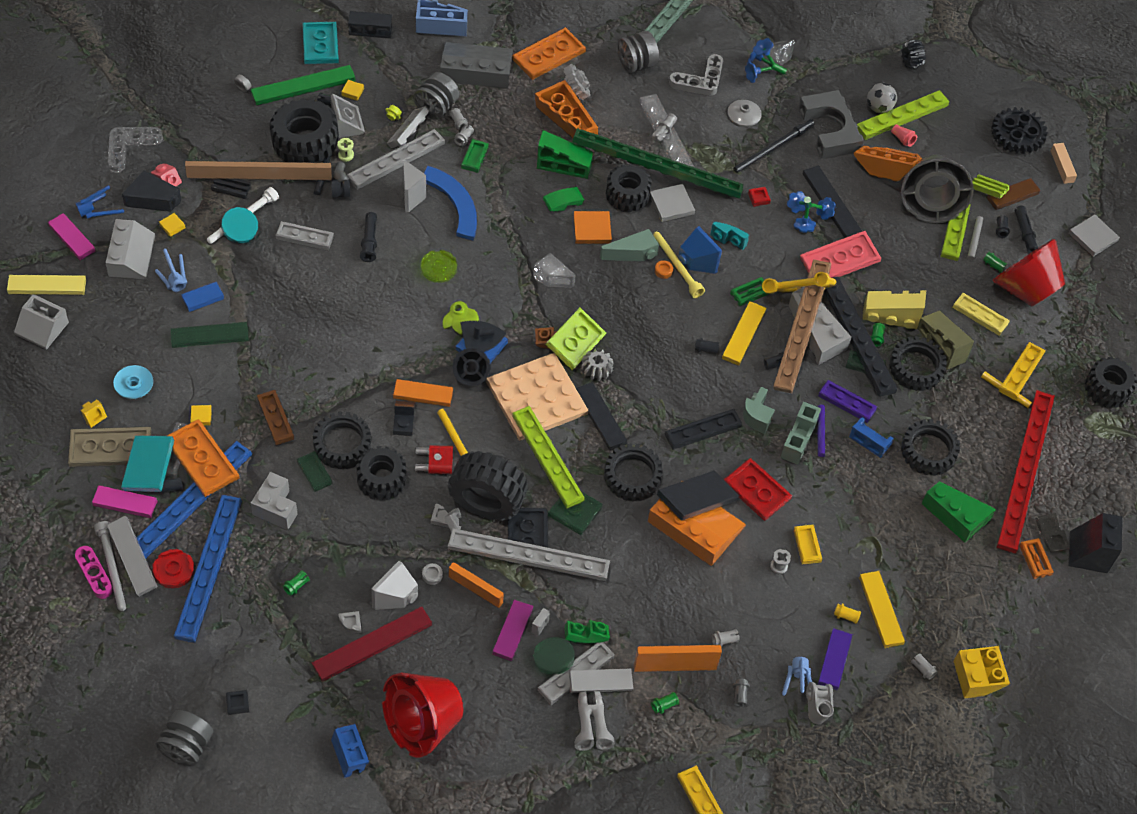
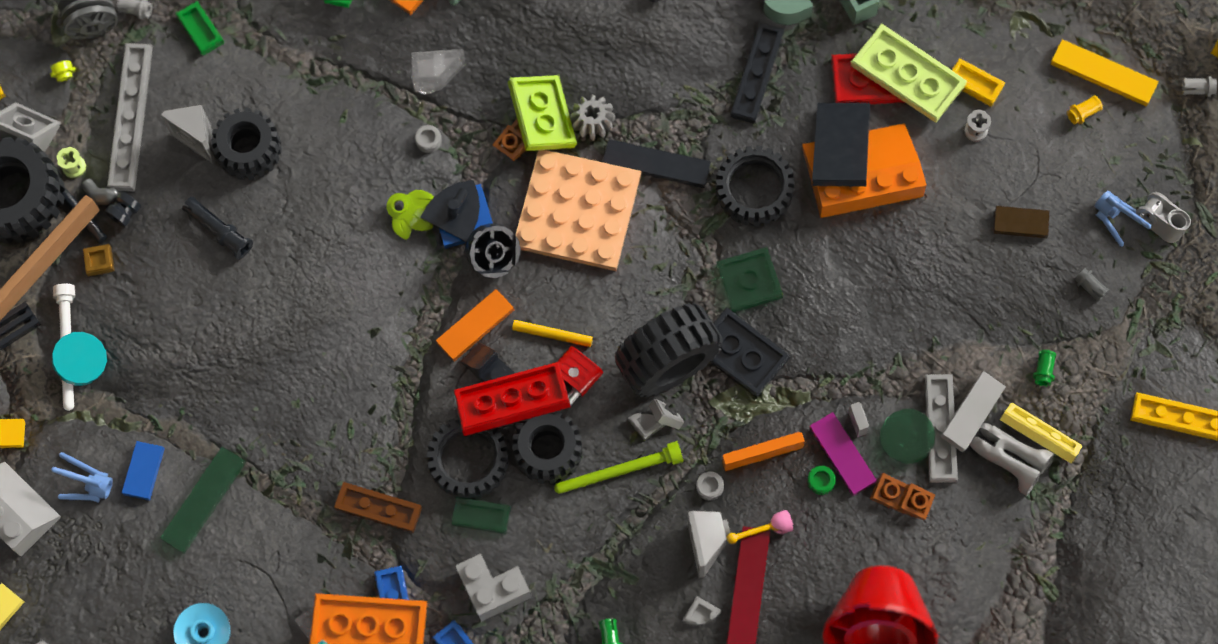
camera: 40 degrees left, 15 degrees up
yellow tile [191,405,212,425] -> none
light grey tile [276,221,334,251] -> none
light grey plate [387,106,429,148] -> none
clear neon green tile [421,250,457,283] -> none
blue tile [424,166,477,241] -> none
light grey tile [448,528,610,581] -> none
light grey pin [454,124,474,146] -> none
lime tile [512,406,584,509] -> none
green slope [564,620,610,643] -> none
orange tile [634,645,722,672] -> none
light grey pin [712,629,739,647] -> none
dark purple tile [818,628,853,690] -> none
none -> pearl gold tile [83,244,114,276]
none -> black tyre [211,108,282,180]
none -> light grey tile [415,125,442,153]
none -> red tile [454,362,571,436]
none -> lime piece [554,441,684,494]
none -> hinge [727,510,793,544]
none -> green tile [807,466,836,495]
none -> yellowish green tile [851,24,967,123]
none -> dark orange slope [870,473,935,520]
none -> dark brown tile [994,206,1050,238]
none -> light yellow tile [1000,403,1082,464]

